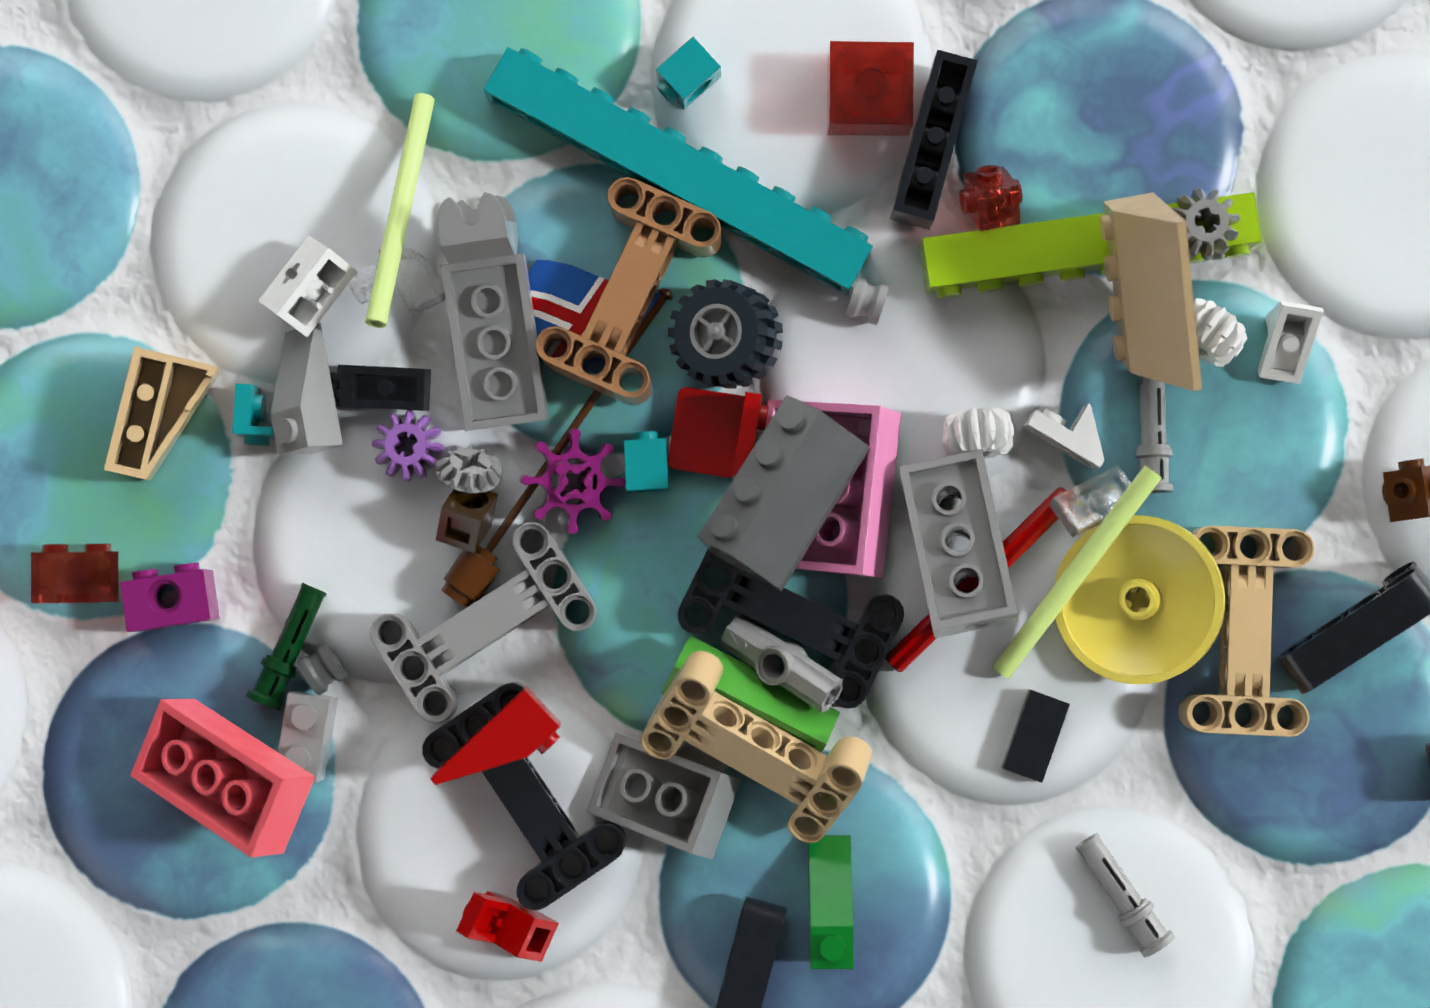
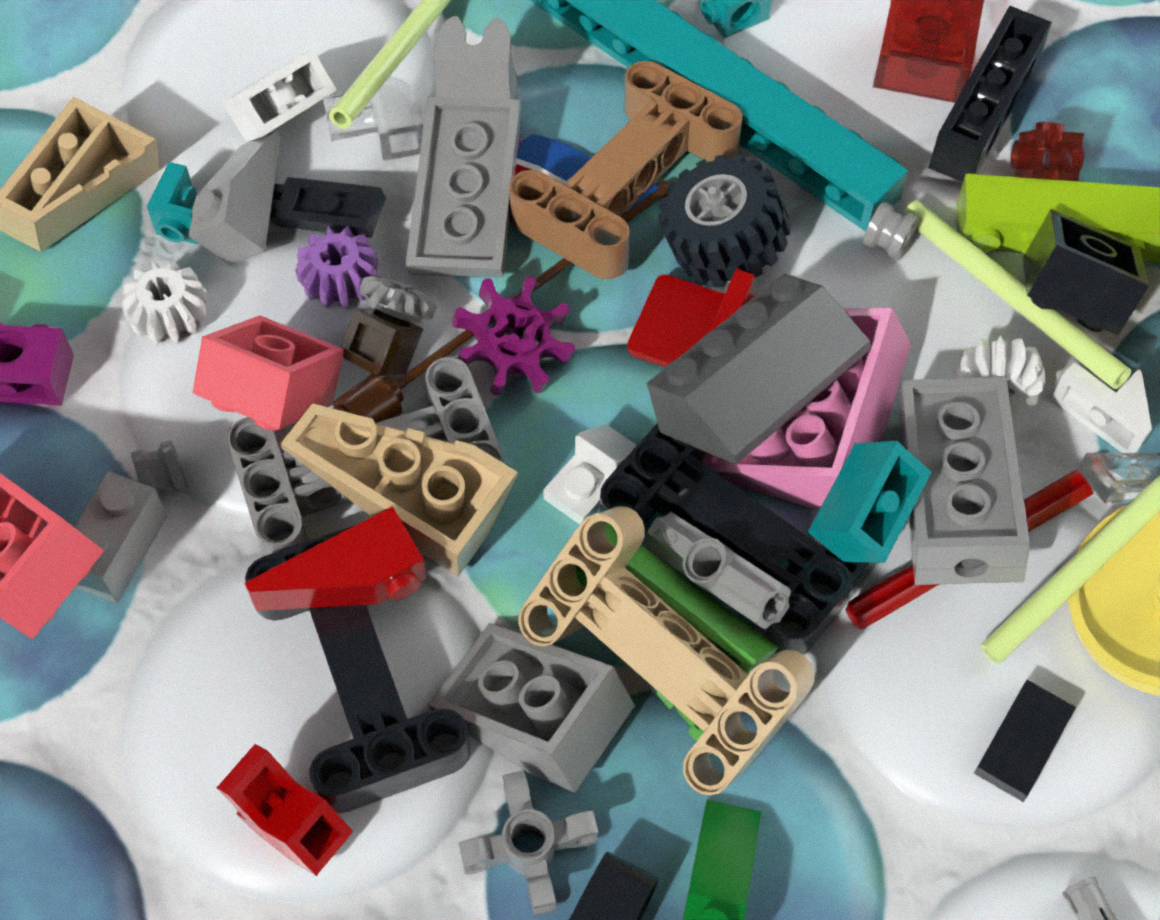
camera: 10 degrees right, 25 degrees down
dark green pin [246,583,327,711] -> none
teal brick [624,431,669,493] -> none
none -> white gear [122,259,207,345]
none -> coral brick [193,315,345,430]
none -> tan wedge [280,403,518,577]
none -> light grey pin [459,770,599,917]
none -> white slope [543,424,637,524]
none -> teal brick [808,441,932,563]
none -> yellowish green piece [903,200,1131,389]
none -> black brick [1023,209,1149,336]

